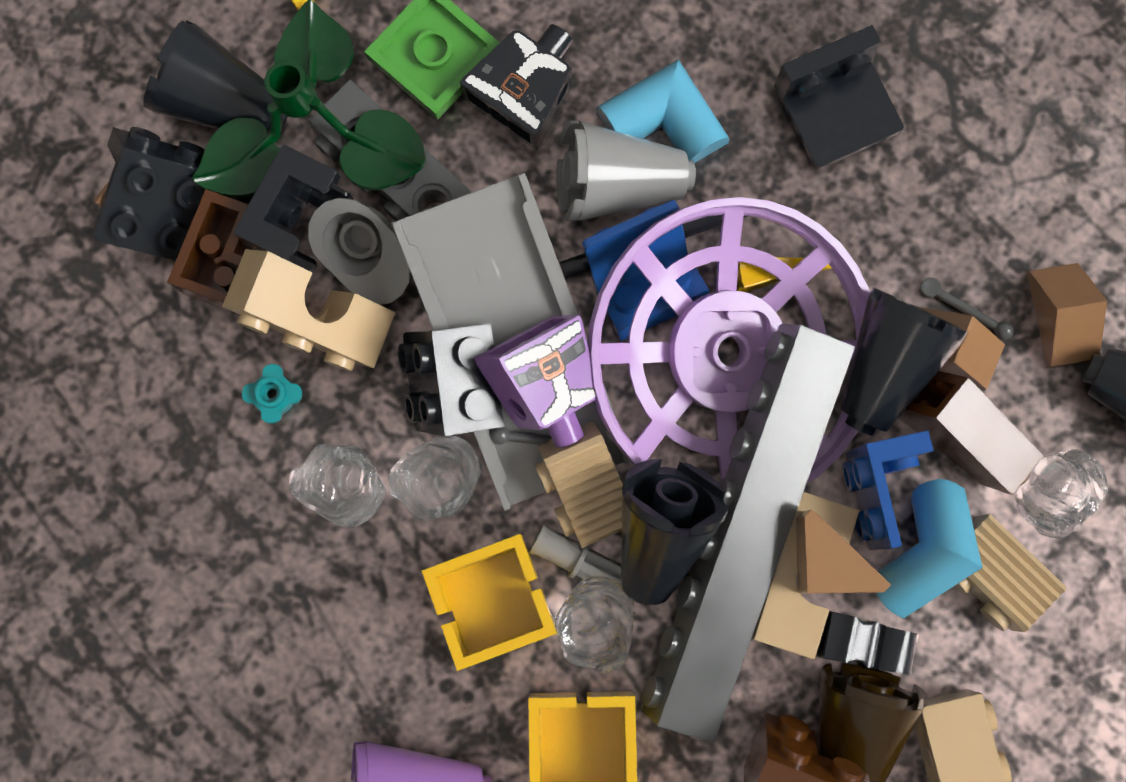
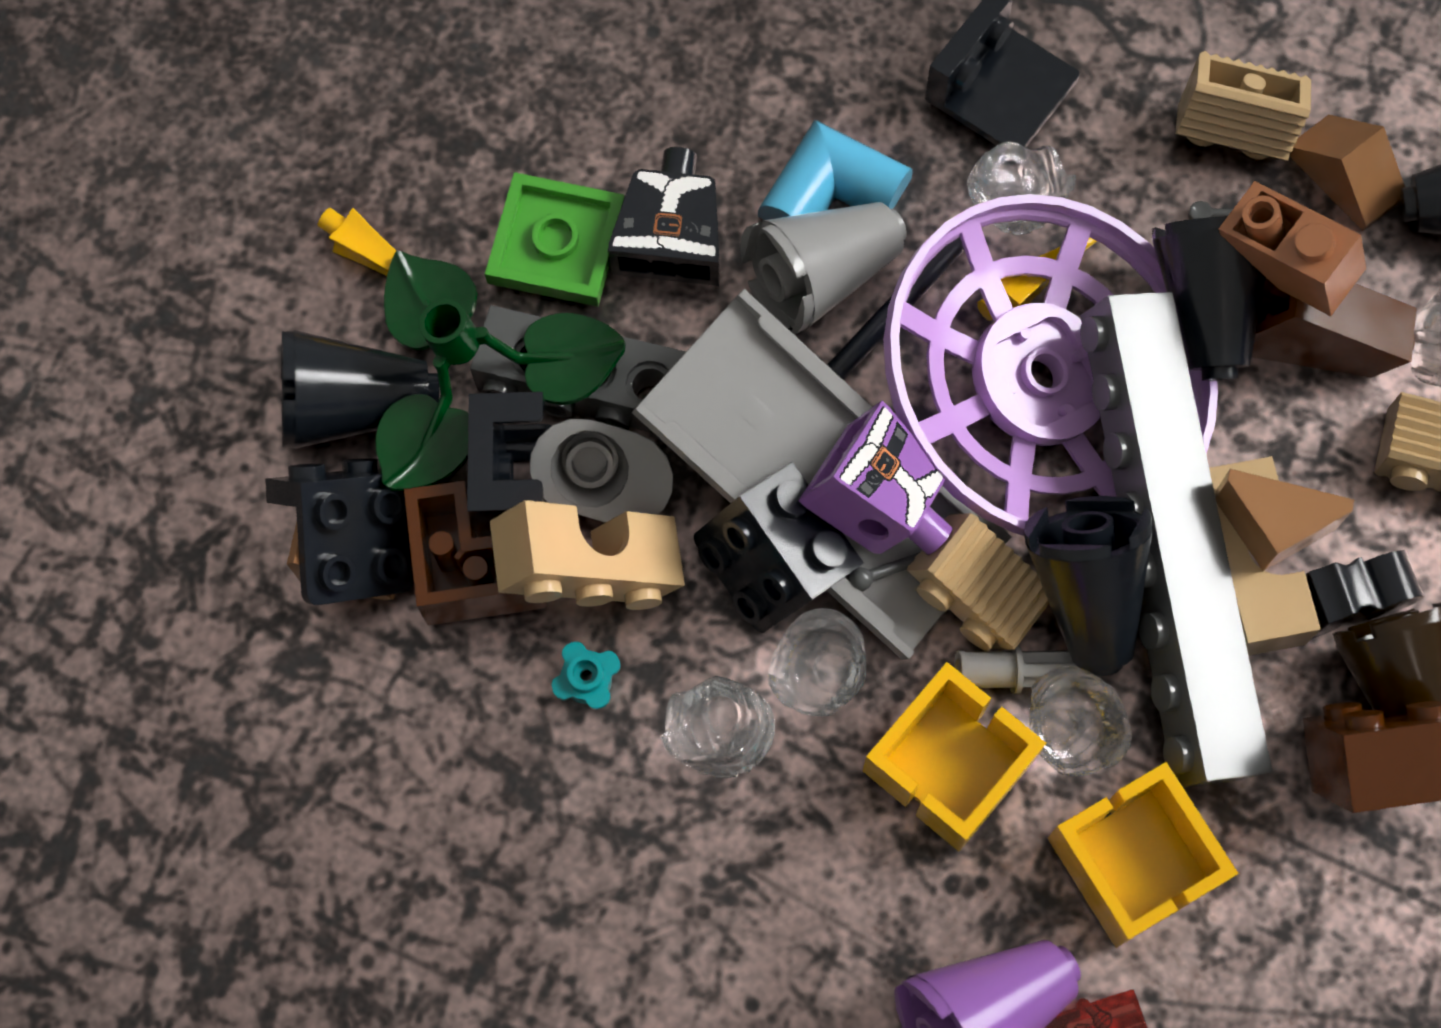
camera: 30 degrees left, 10 degrees down
blue bracket [582,200,709,341] -> none
blue bracket [842,430,934,550] -> none
medium azure brick [876,479,983,619] -> none
none -> clear hair [967,141,1076,235]
none -> tan brick [1176,51,1311,161]
none -> nougat slope [1219,181,1367,317]

